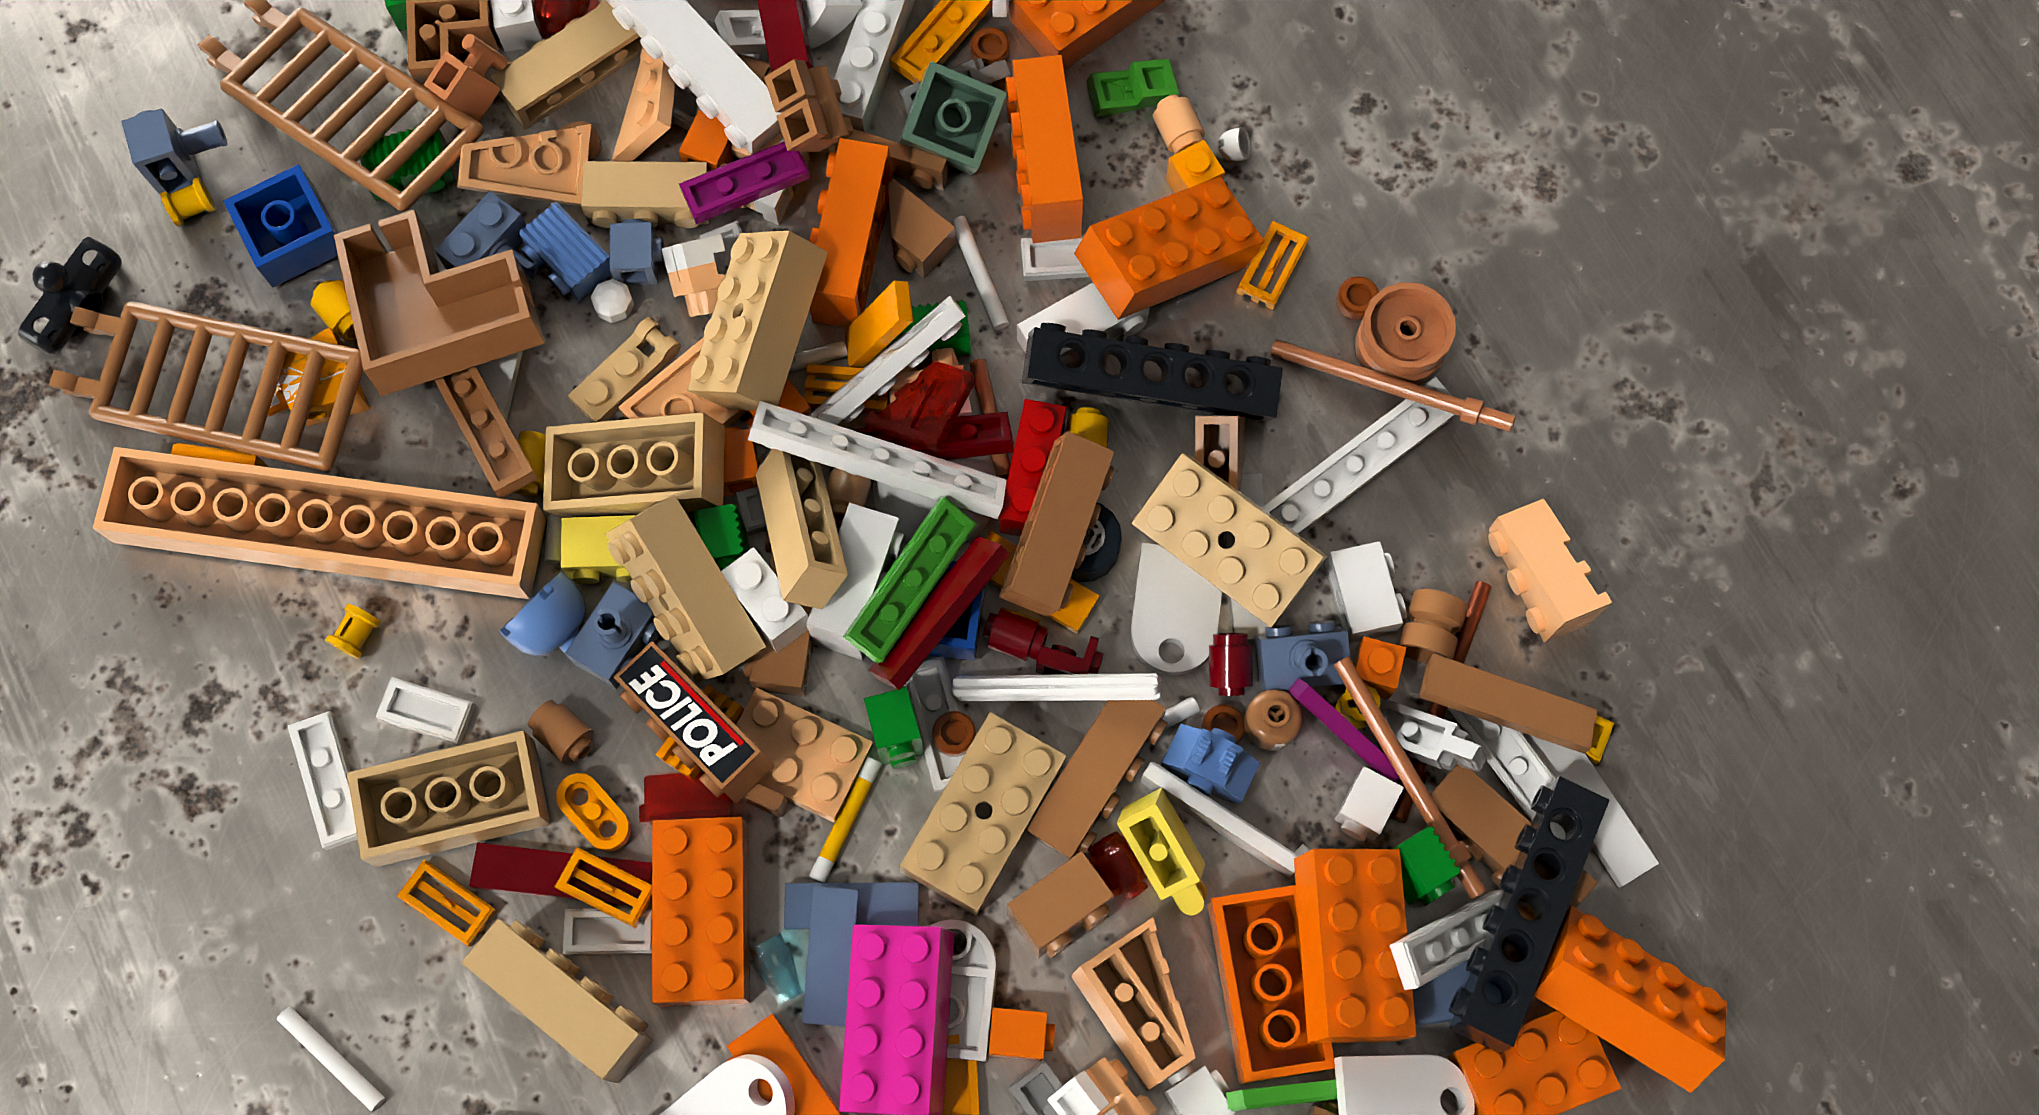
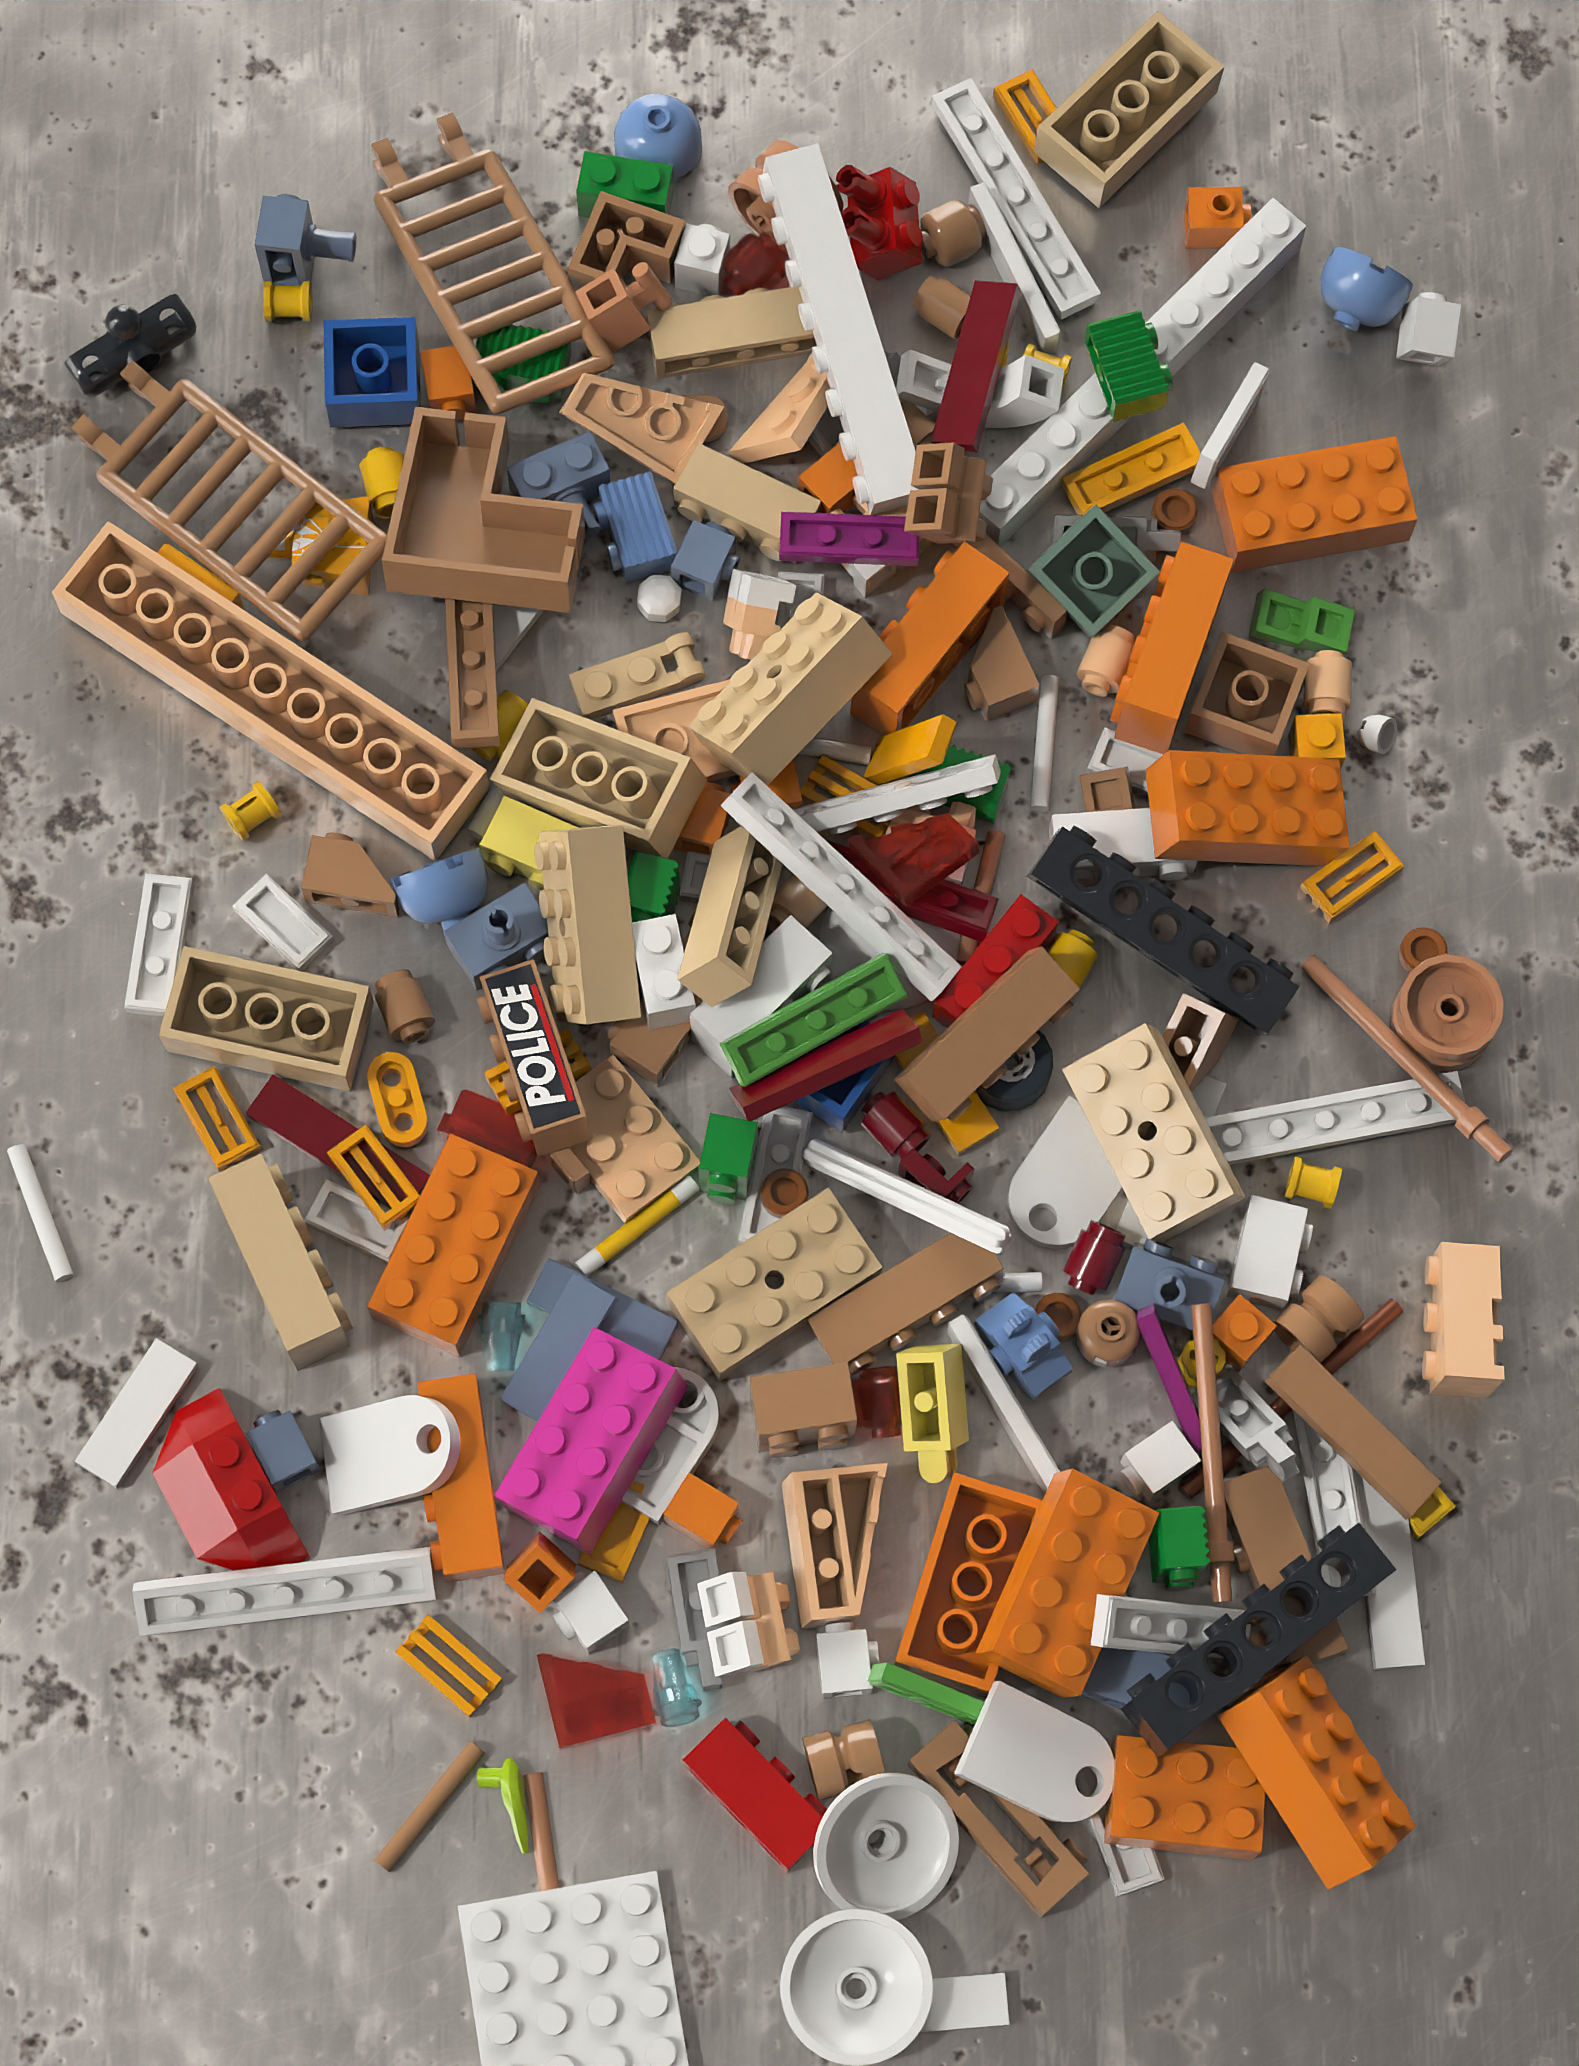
camera: 25 degrees right, 0 degrees up
none -> medium nougat slope [301,832,400,918]
none -> orange brick [420,345,476,420]
none -> light nougat brick [1076,624,1136,697]
none -> medium nougat plate [1080,766,1136,812]
none -> medium nougat brick [1185,631,1310,756]
none -> yellow bush [1284,1156,1342,1209]

